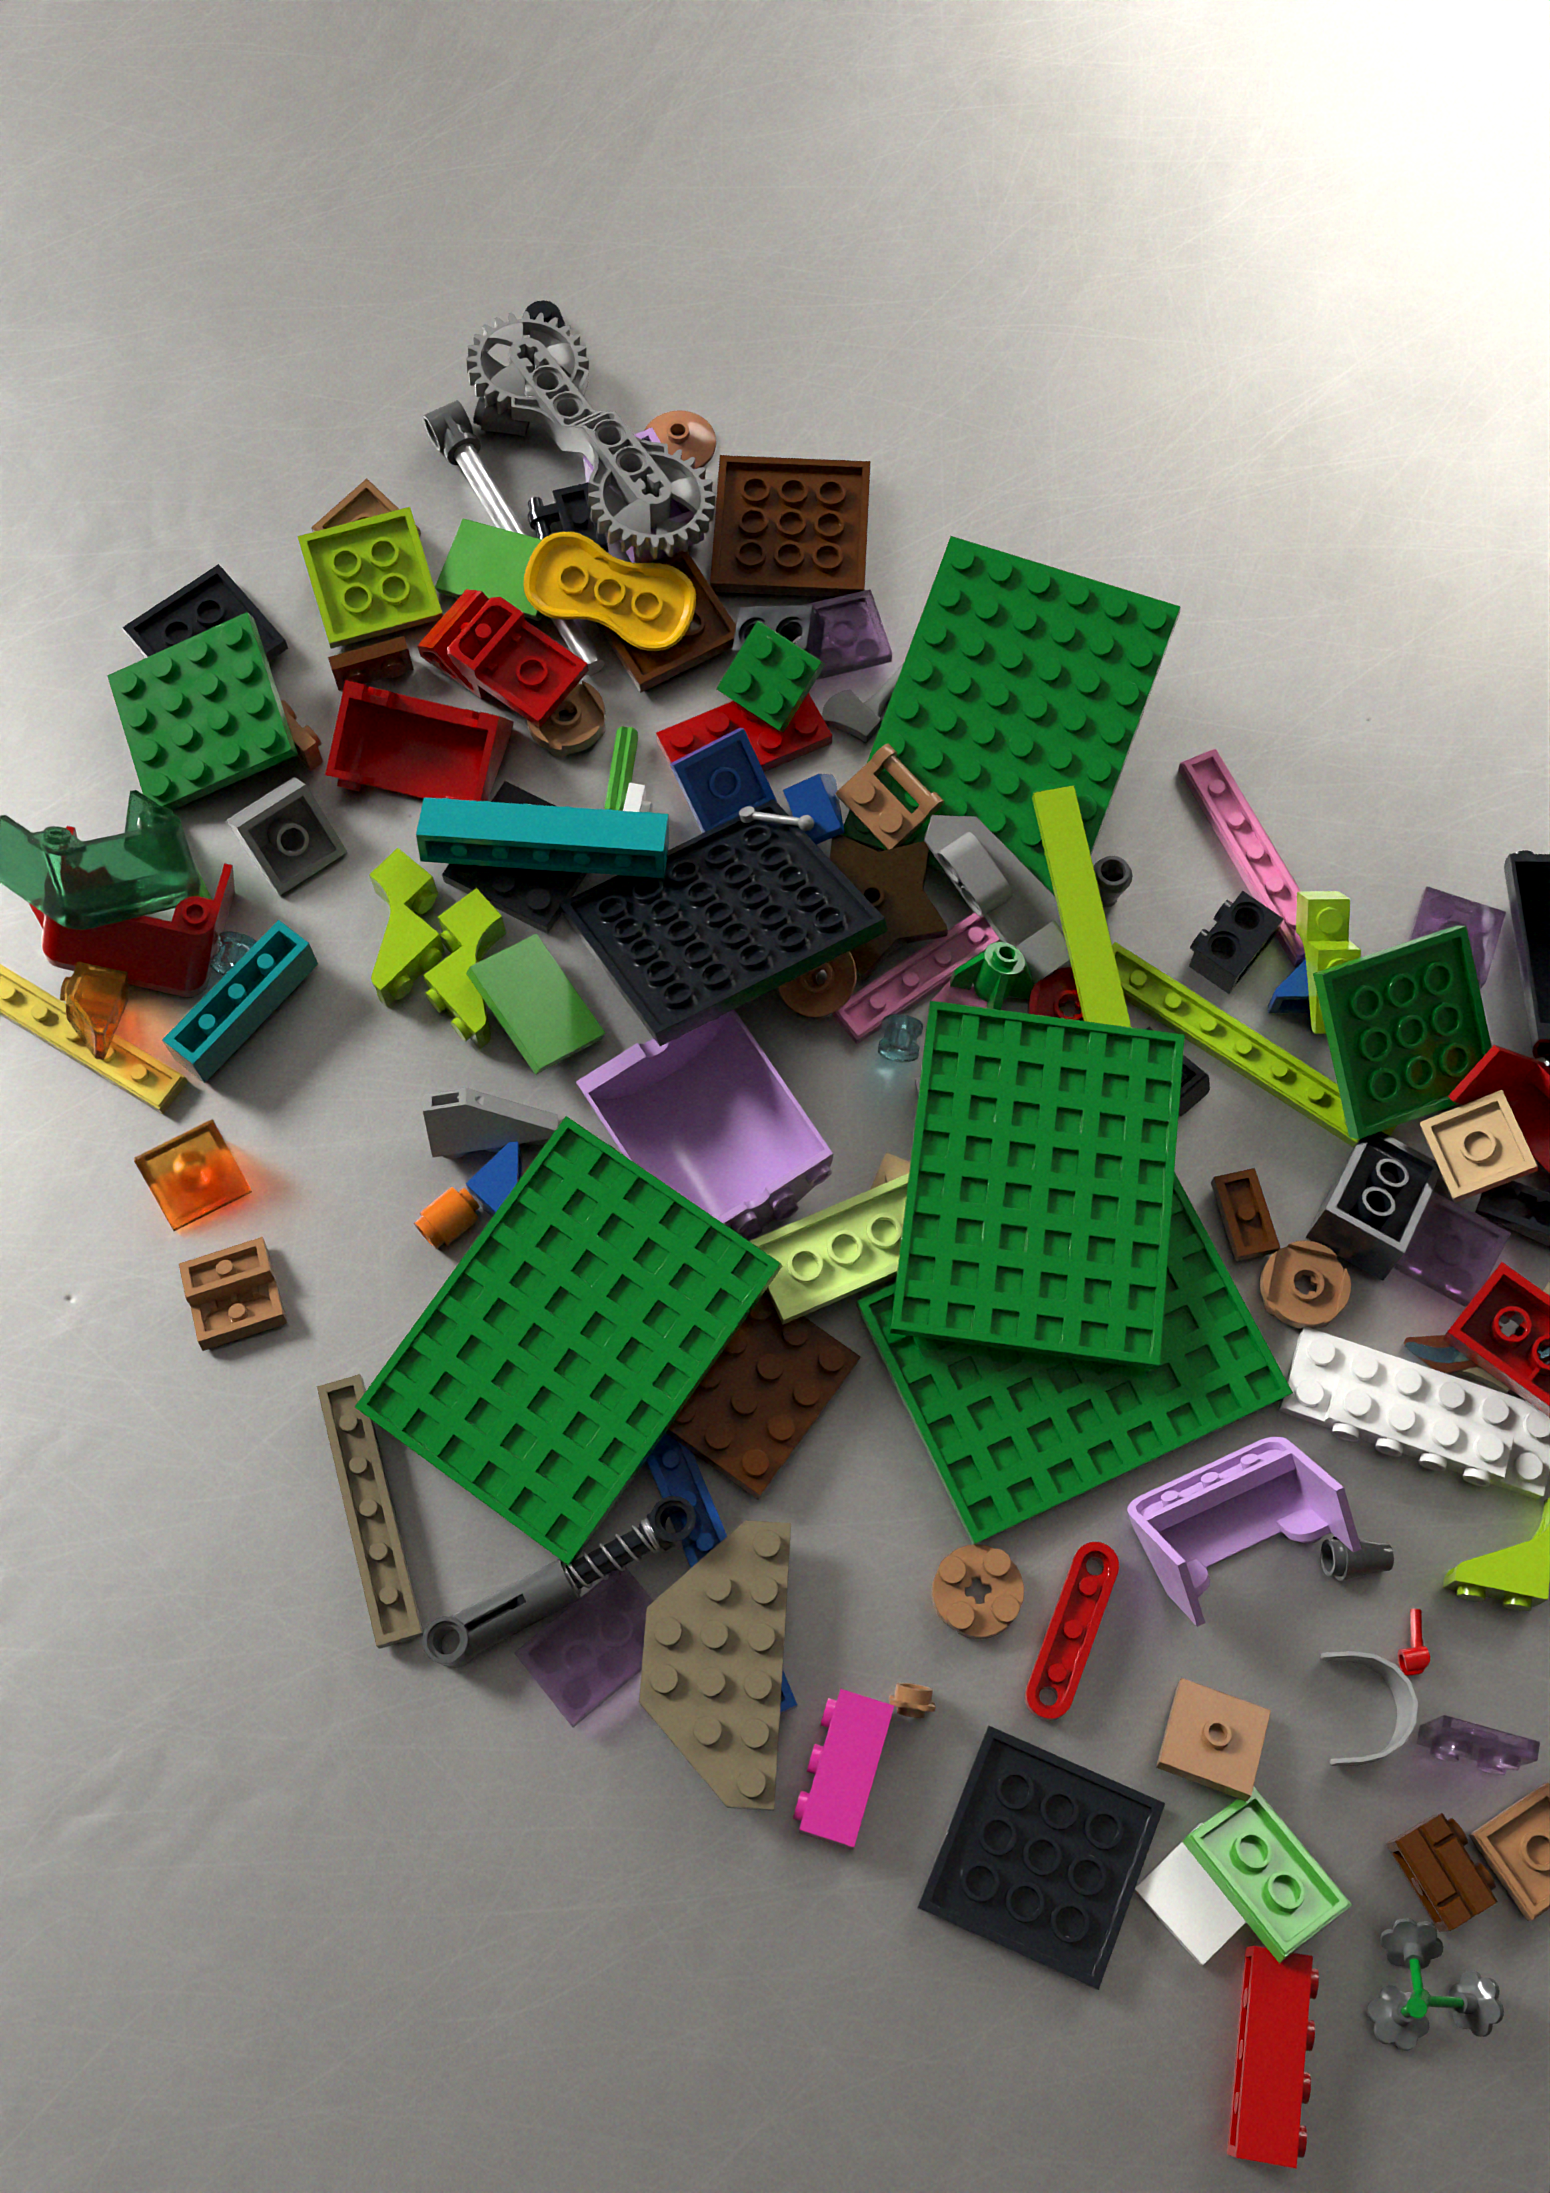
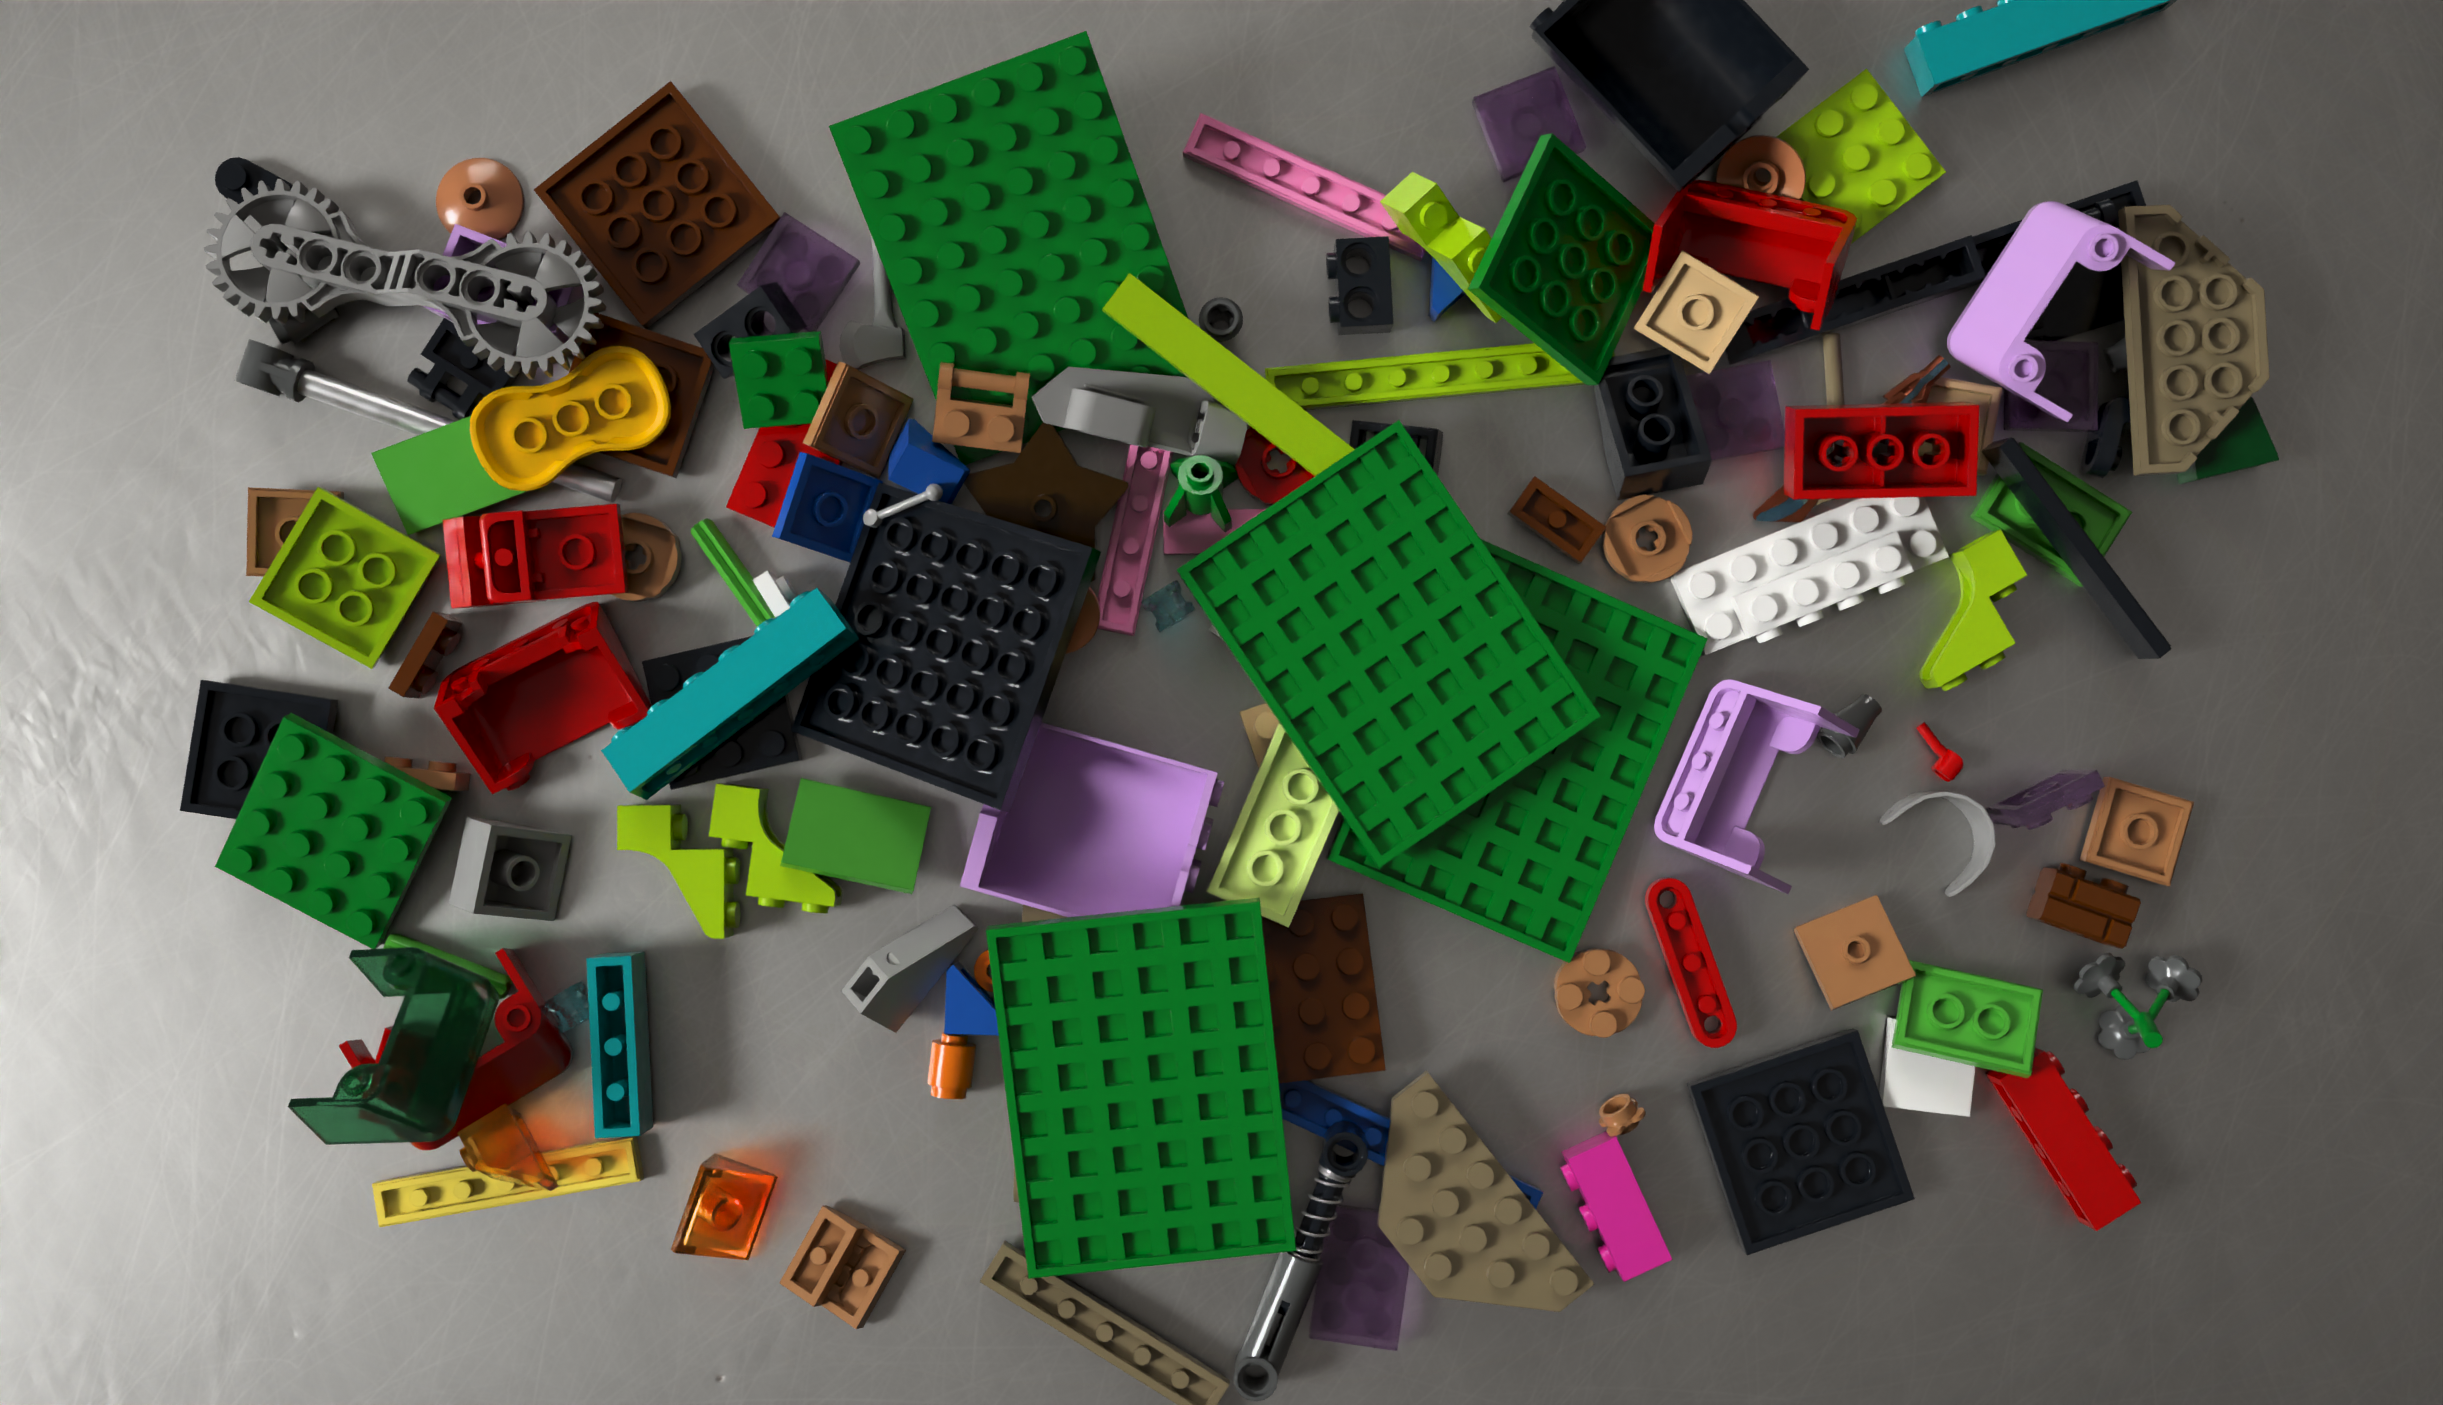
camera: 45 degrees left, 20 degrees up
none -> medium nougat plate [803,361,914,479]

